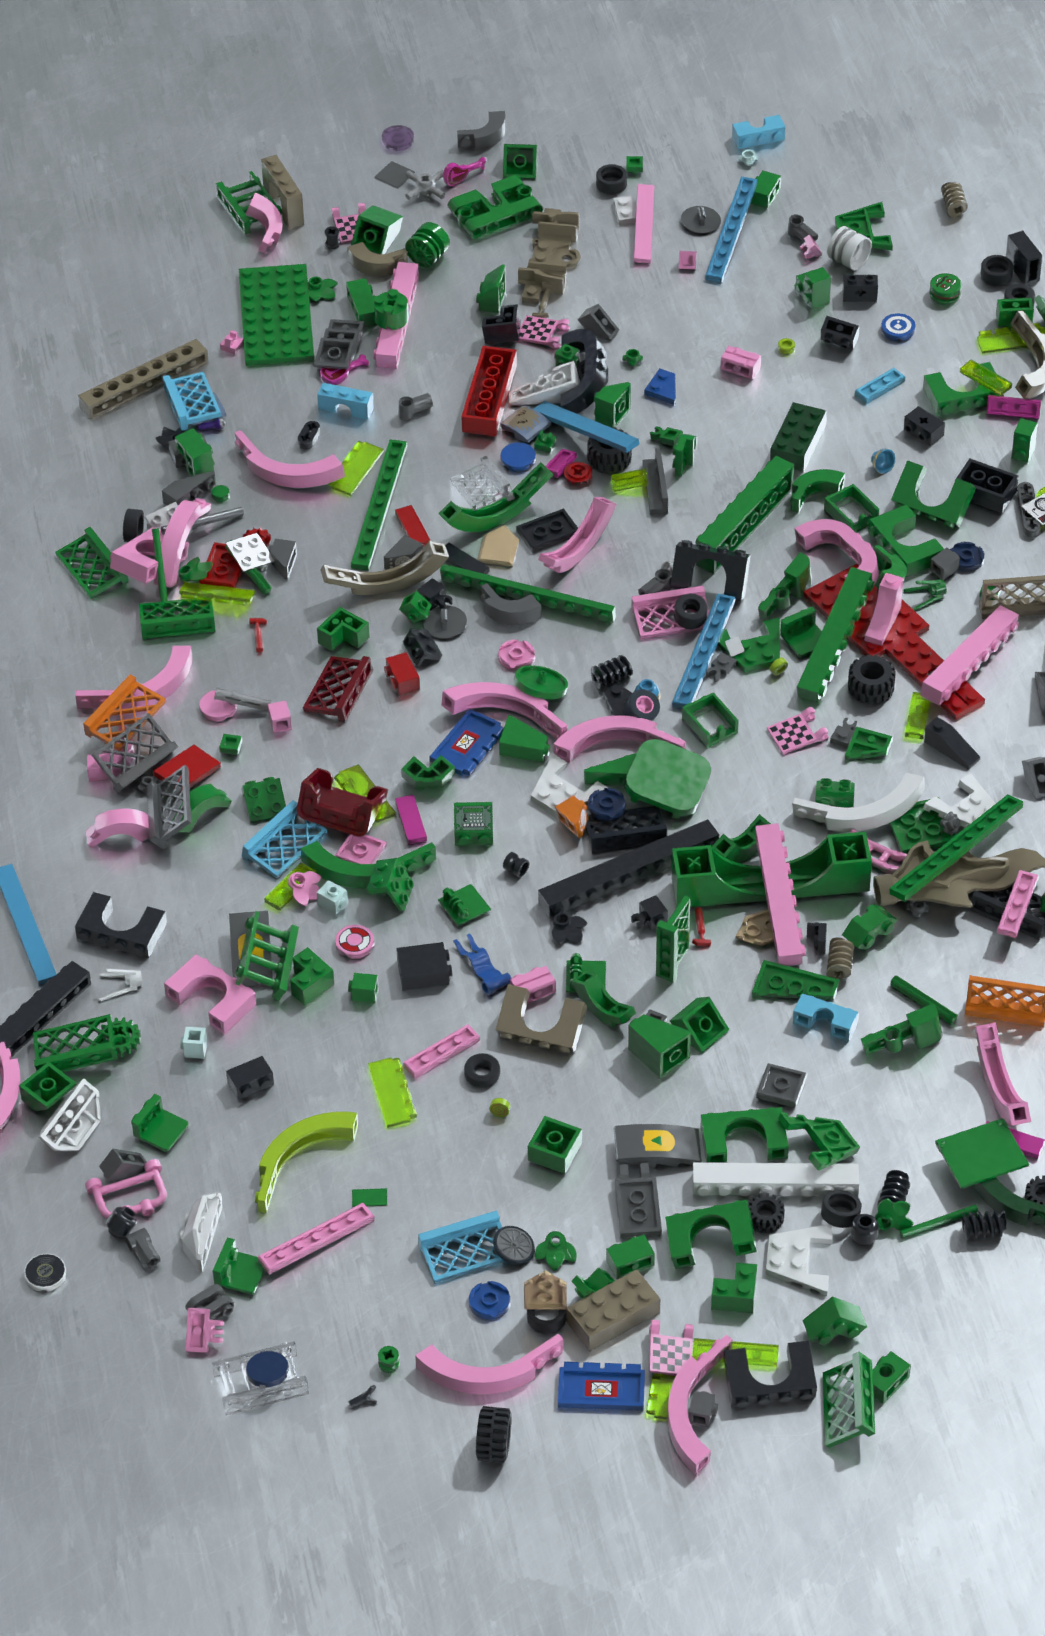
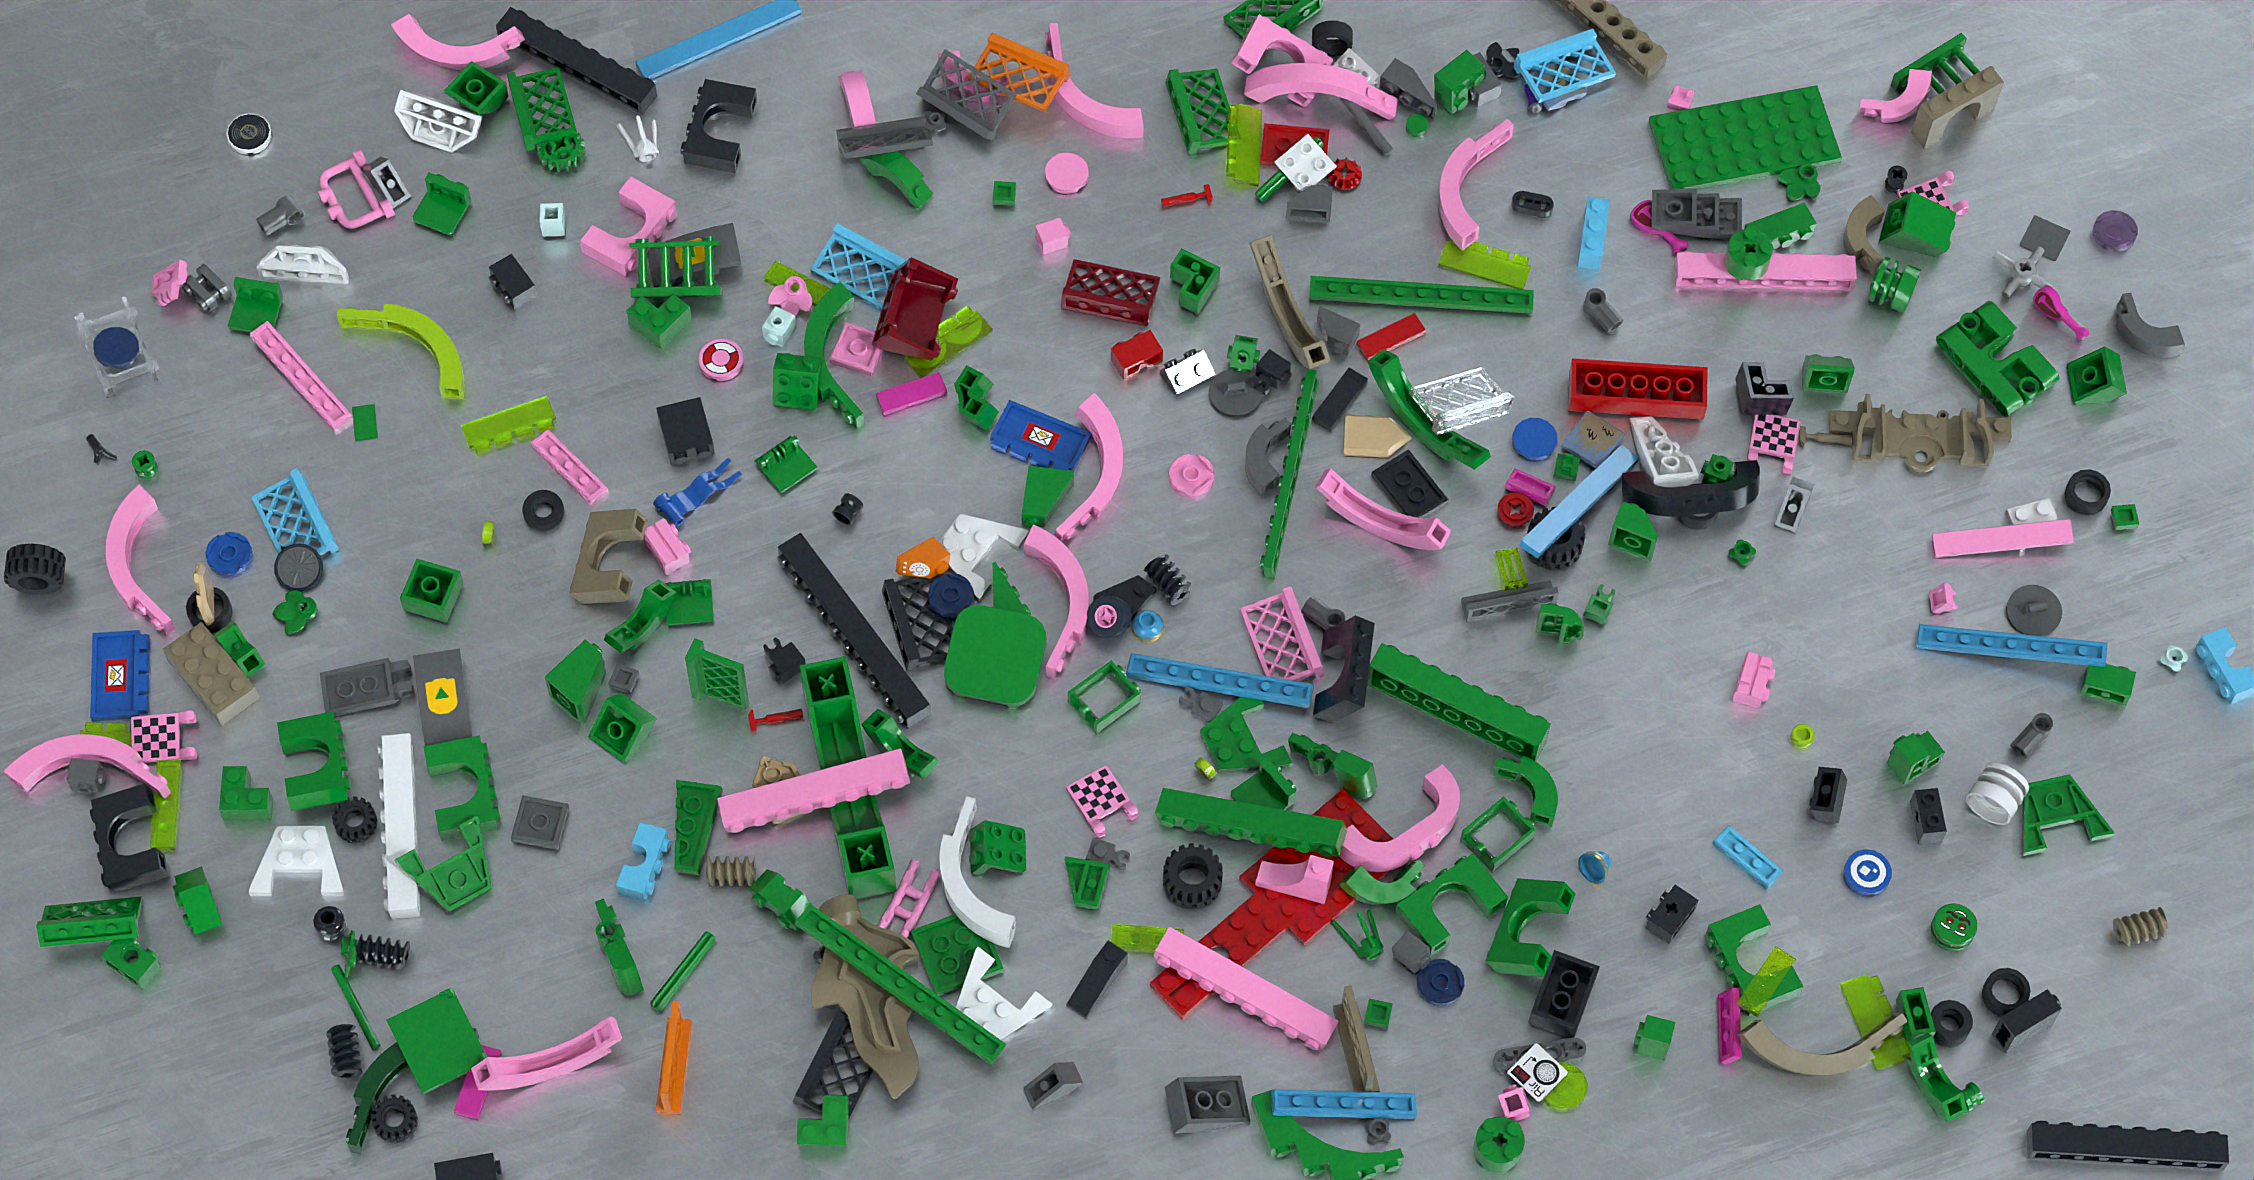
camera: 80 degrees right, 15 degrees up
black head [106,1206,137,1237] -> none
green bar [152,528,168,601] -> none
red tile [154,744,221,793] -> none
green plate [179,557,213,581] -> none
light grey pin [214,688,271,712] -> none
green bracket [241,777,286,822] -> none
green brick [348,973,378,1003] -> none
slope [454,802,493,845] -> none
green piece [514,665,568,699] -> none
black plate [552,913,587,944] -> none
green brick [606,1235,655,1279] -> none
blue wing [644,368,676,405] -> none
black tyre [674,593,708,630] -> none
white sticker [725,636,744,657] -> none
dark green brick [770,402,827,472] -> none
bright pink tile [800,235,822,259] -> none
black bracket [807,922,827,954] -> none
black tyre [821,1190,862,1228] -> none
dark grey plant [940,811,960,835] -> none
bright pink tile [997,870,1038,938] -> none

